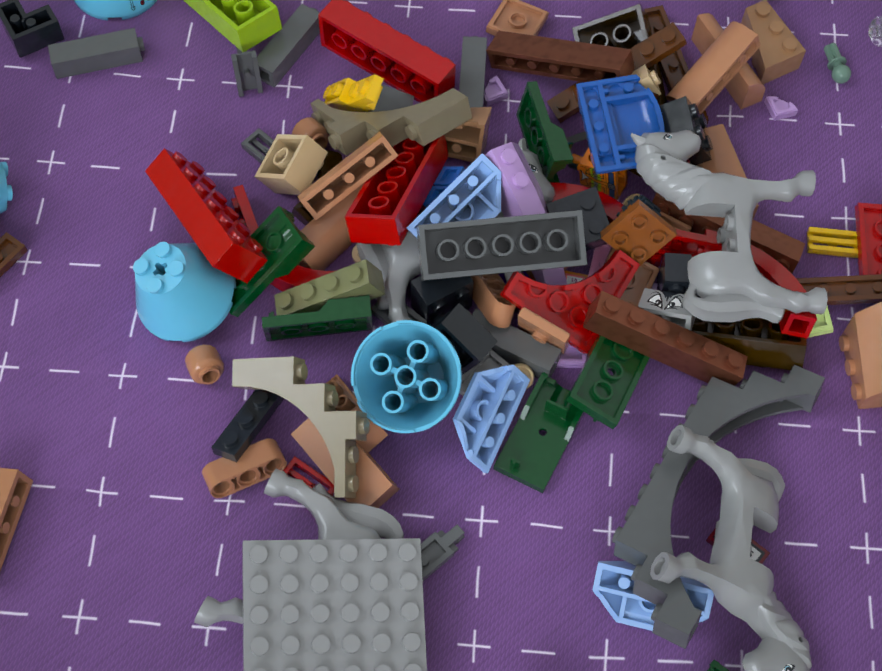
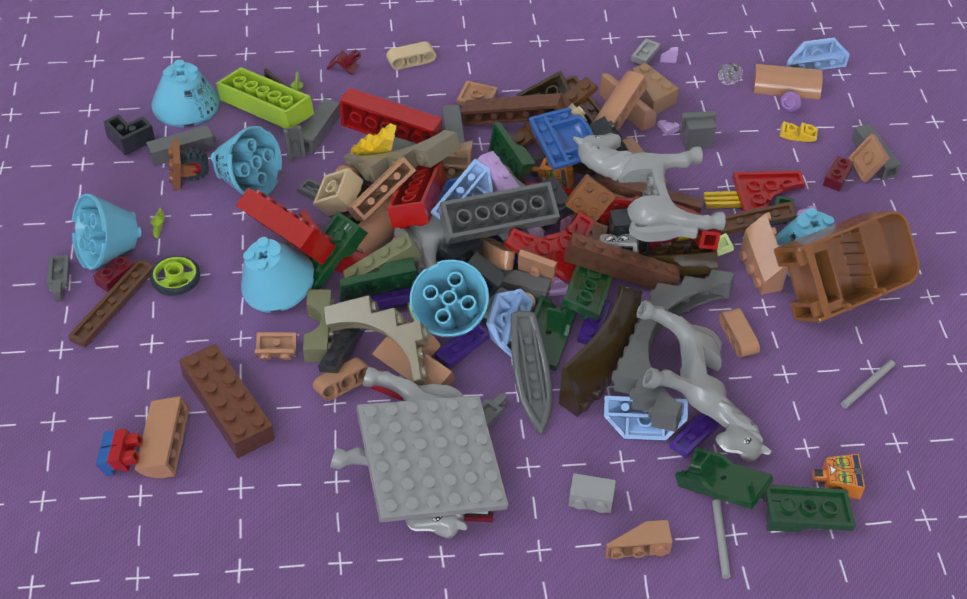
camera: 10 degrees left, 15 degrees down
nougat head [185,344,224,385] -> none
lavender tile [484,76,508,107] -> none
sand green axle [824,43,851,84] -> none
none -> lime piece [150,208,165,238]
none -> lime wheel [150,255,200,296]
none -> plate [168,139,209,190]
none -> copper brick [179,343,275,458]
none -> medium azure cone [211,126,282,196]
none -> nougat bracket [255,332,297,360]
none -> olive arch [303,290,335,362]
none -> dark purple plate [370,287,412,309]
none -> dark purple plate [435,324,490,369]
none -> dark grey piece [511,311,553,434]
none -> dark brown slope [559,285,642,417]
none -> dark purple plate [577,299,612,344]
none -> dark purple plate [670,413,721,459]
none -> dark grey plate [679,111,717,150]
none -> nougat beam [719,308,760,358]

